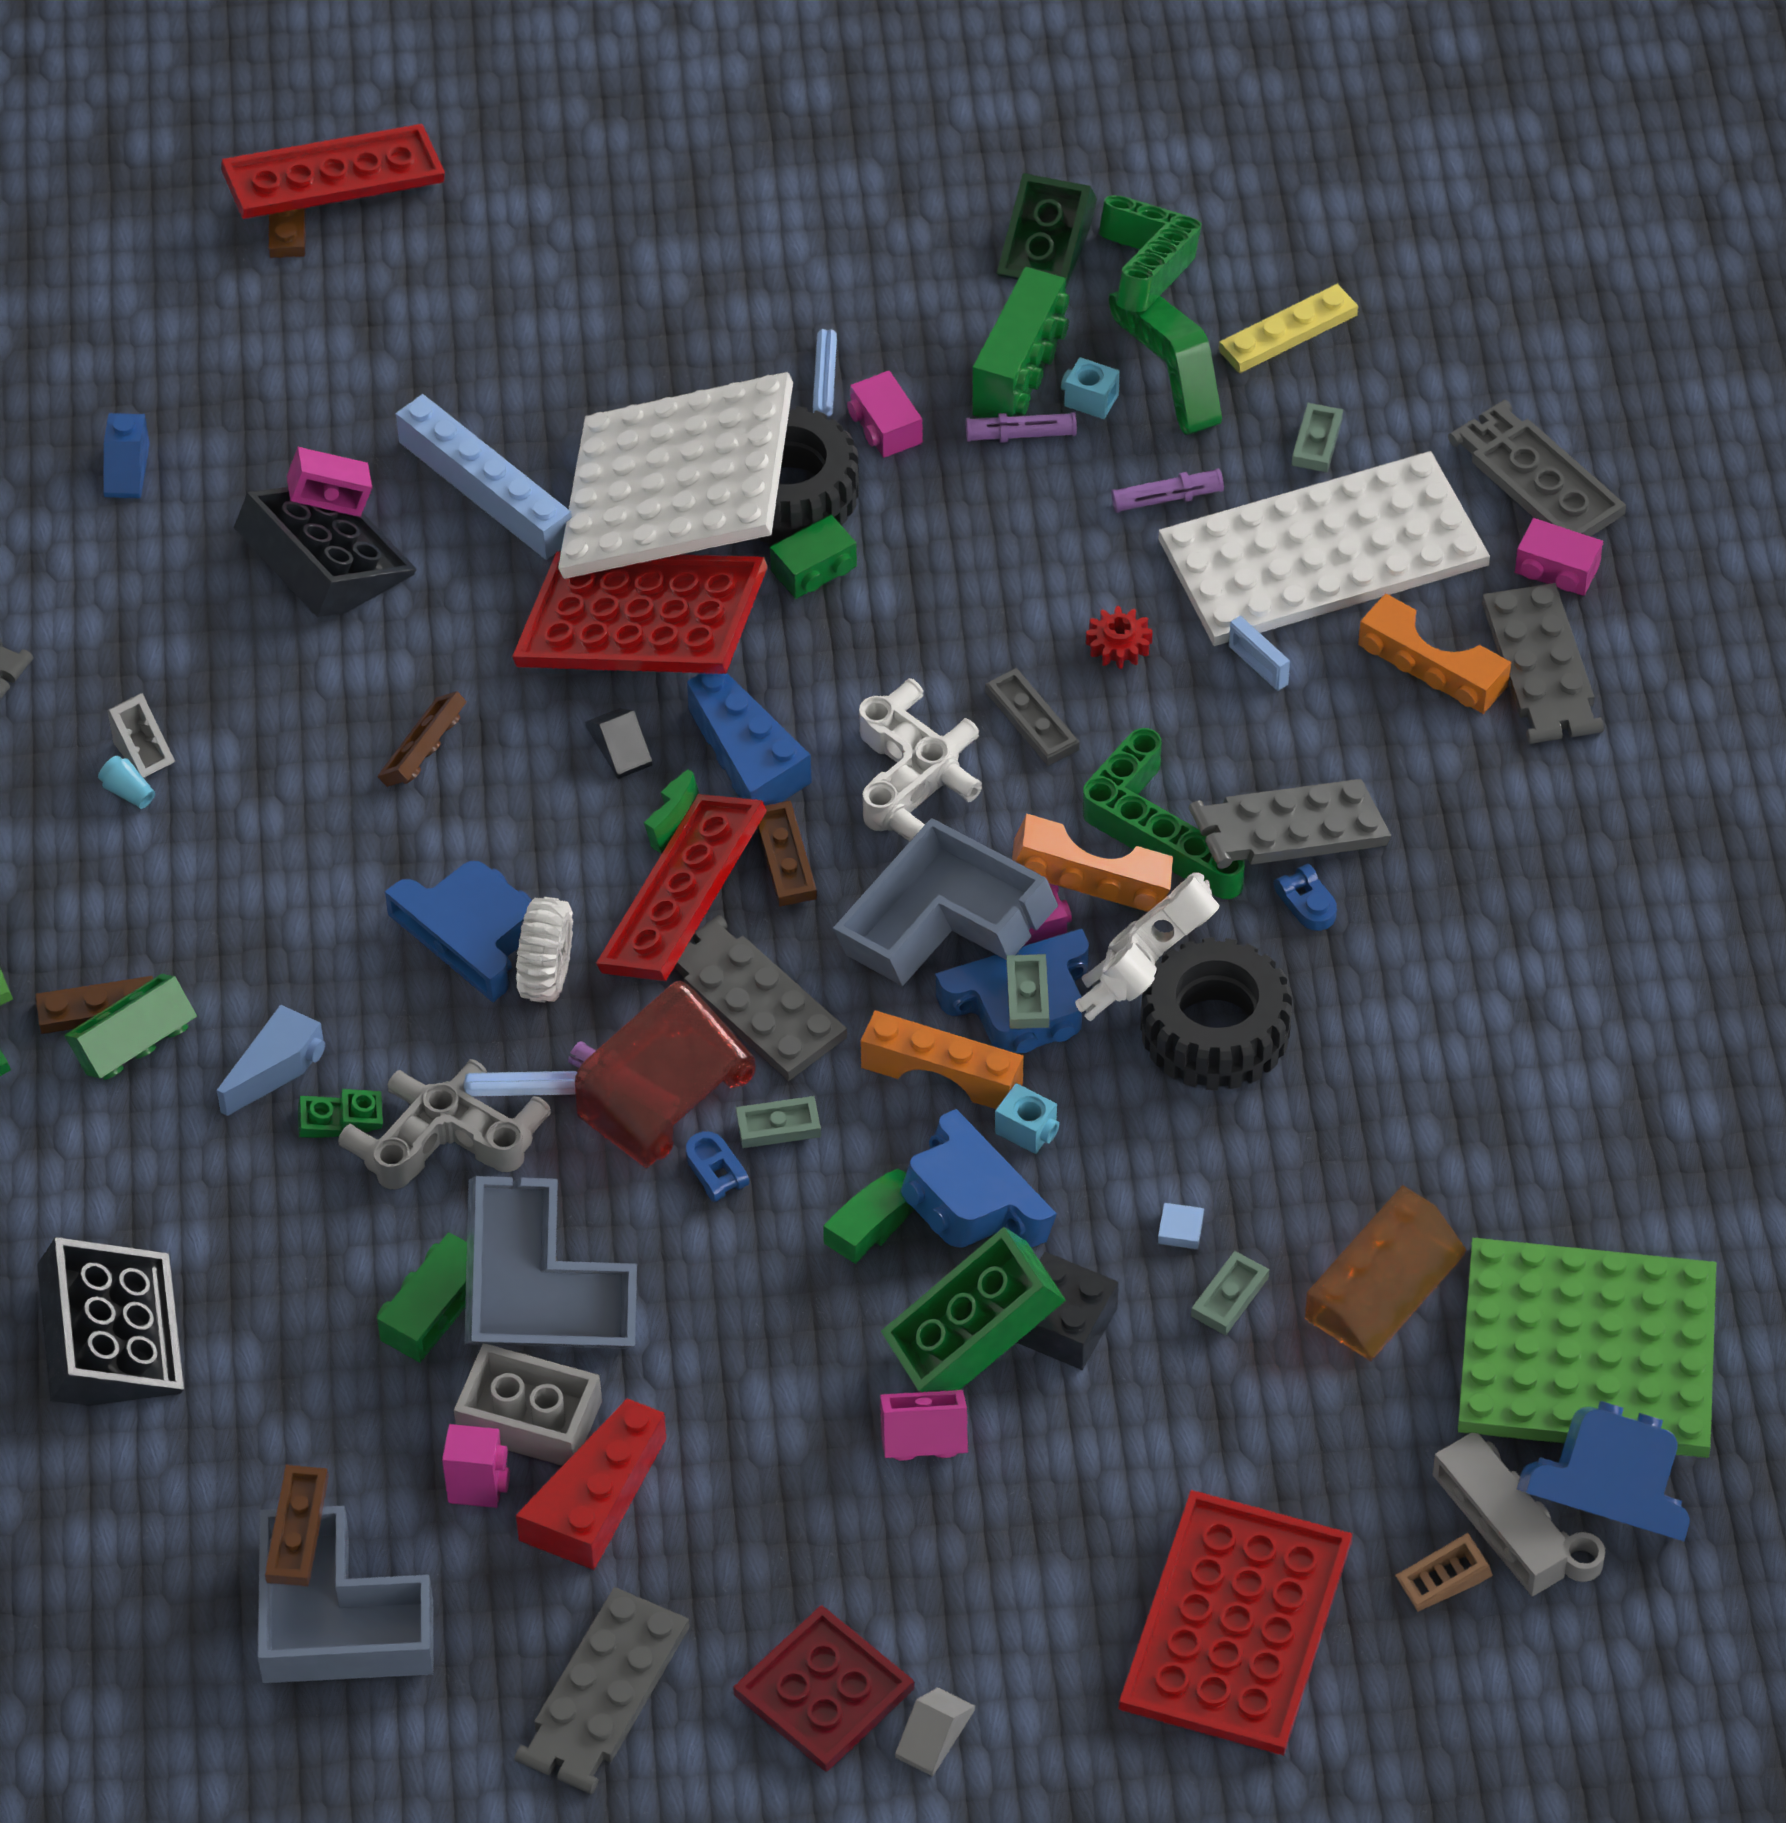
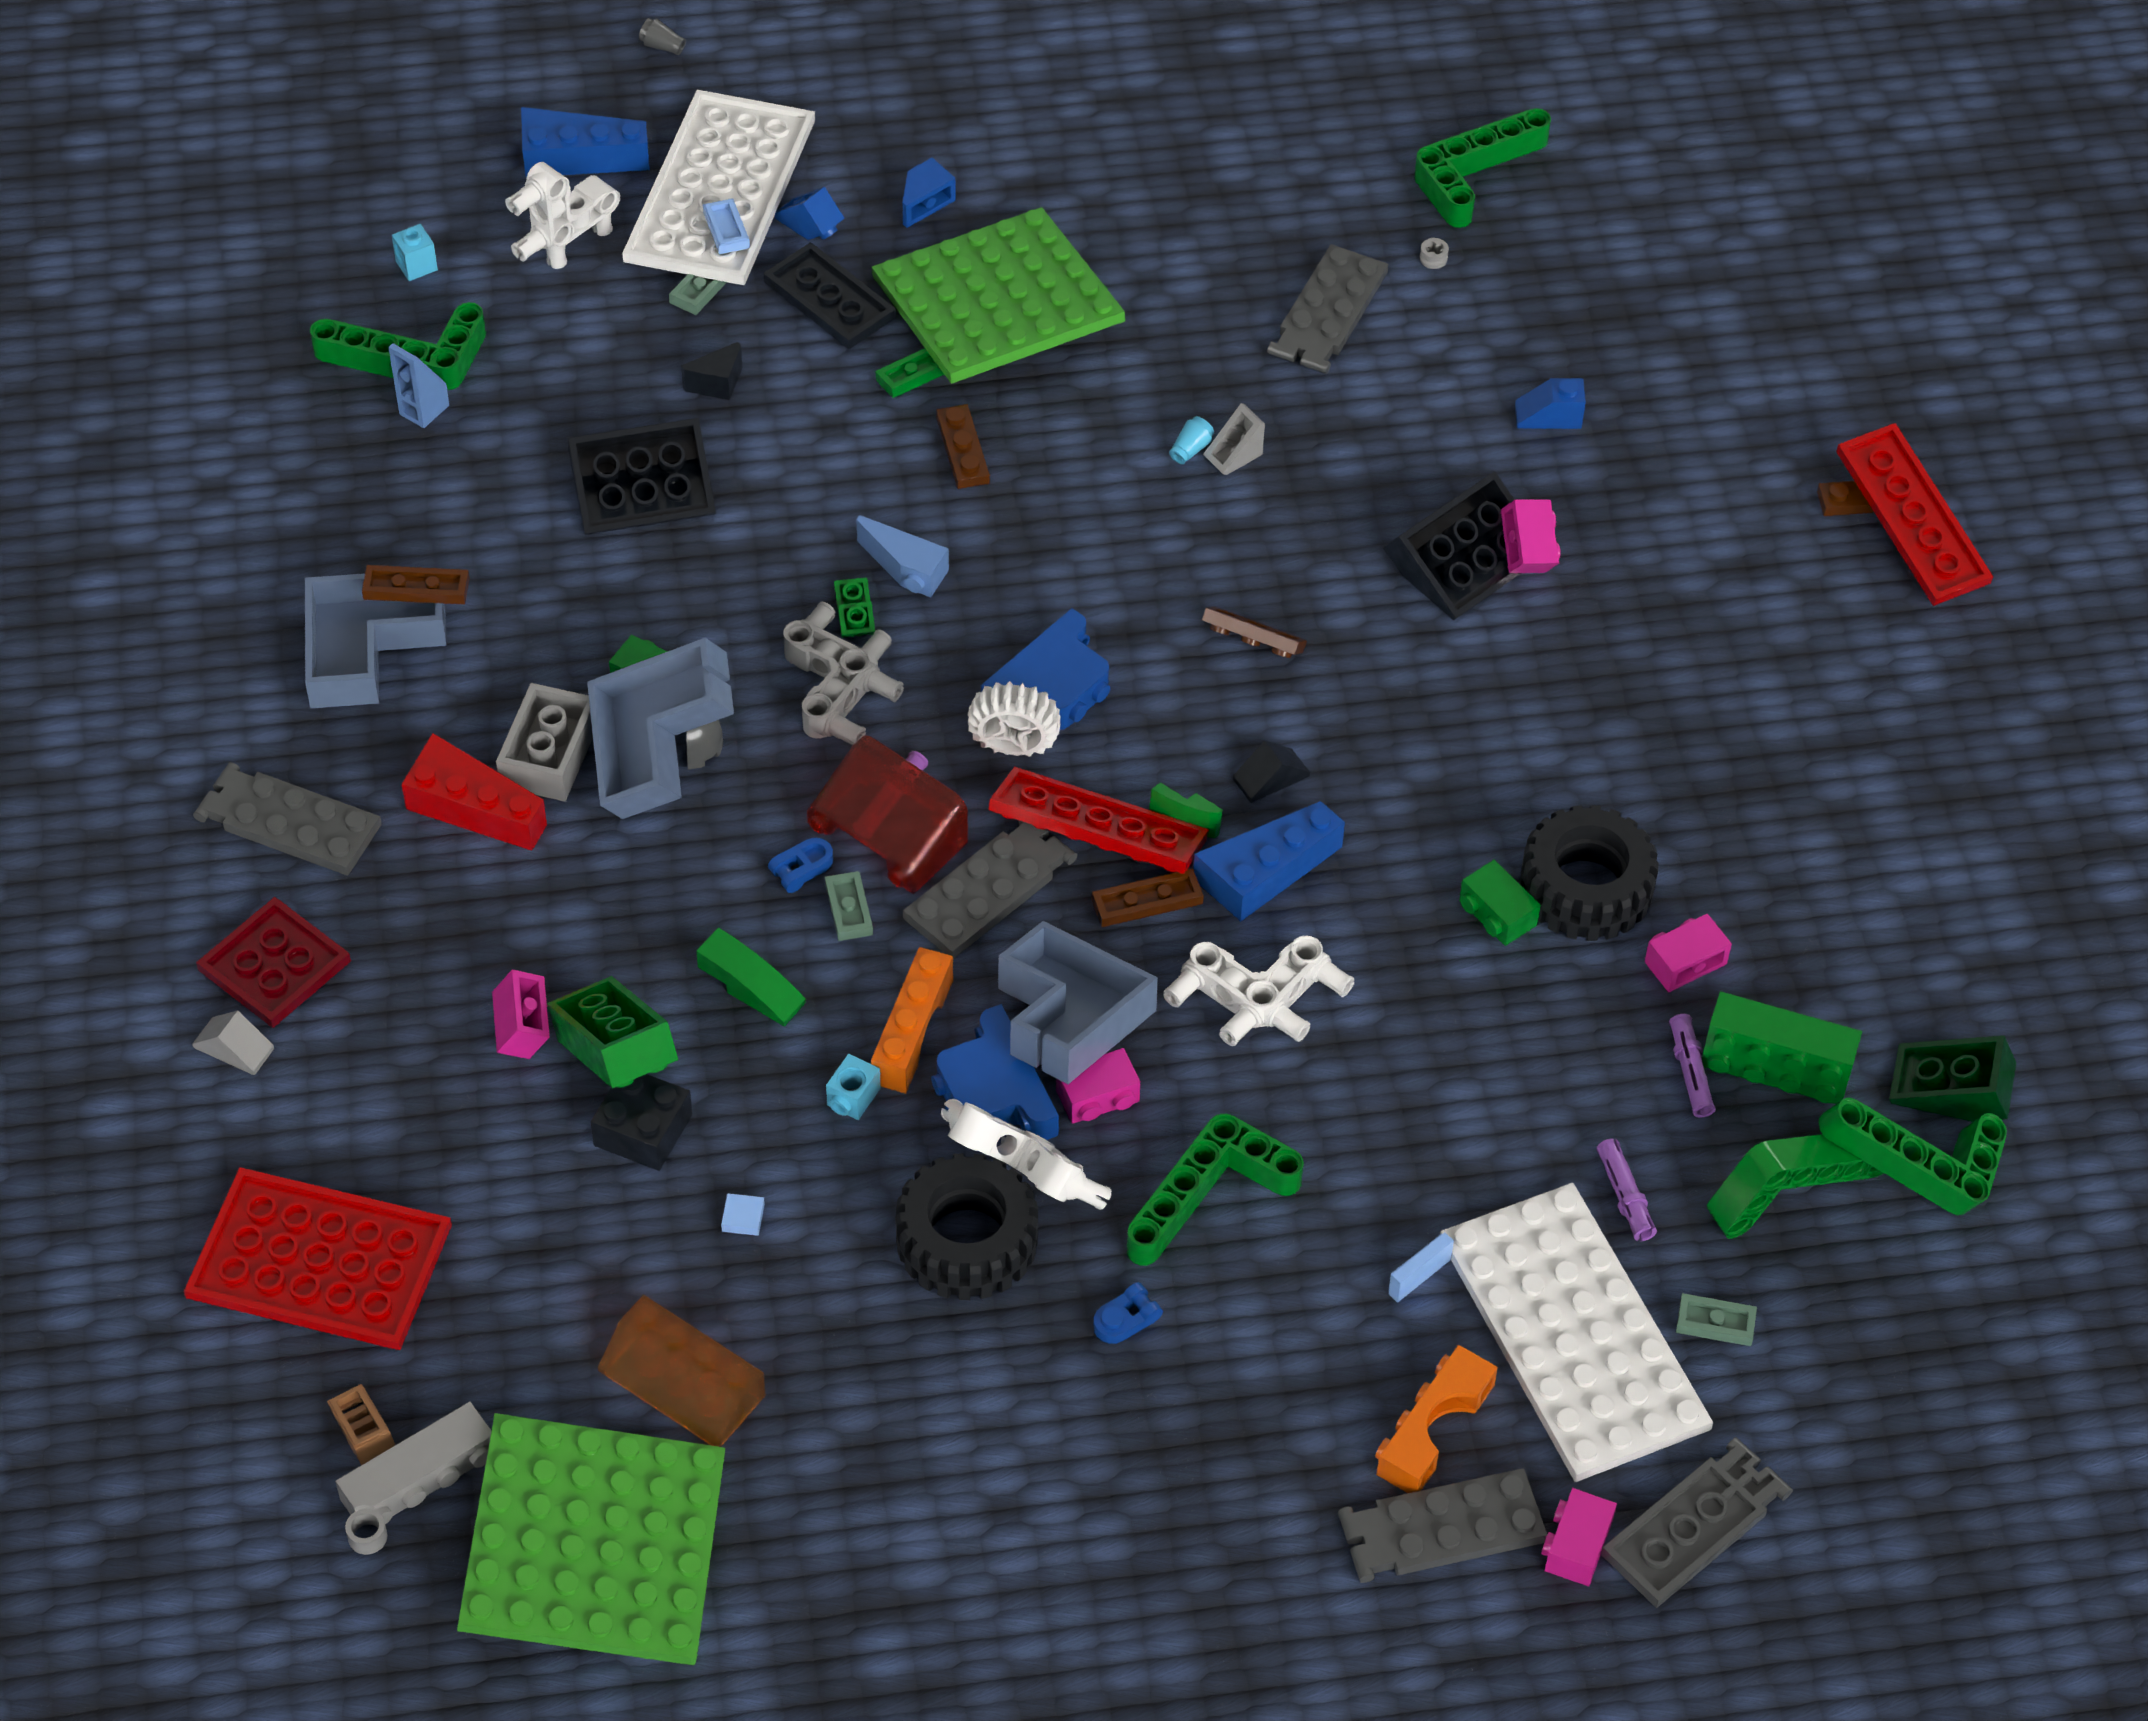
camera: 85 degrees right, 0 degrees up
brick [64,974,197,1080] -> none
light blue brick [396,394,572,560] -> none
dark pink brick [442,1424,510,1508] -> none
light blue axle [464,1071,580,1097] -> none
red plate [512,551,768,674] -> none
white plate [558,372,793,579] -> none
light blue axle [813,329,837,418] -> none
blue brick [901,1109,1057,1248] -> none
dark grey tile [985,668,1080,766] -> none
sand green plate [1006,954,1050,1029] -> none
orange arch [1012,813,1173,912] -> none
medium azure brick [1061,357,1120,419] -> none
red gear [1086,606,1153,669] -> none
dark grey hinge [1189,779,1391,869] -> none
sand green plate [1191,1251,1269,1336] -> none
light yellow plate [1219,284,1358,374] -> none
blue brick [1516,1401,1690,1541] -> none

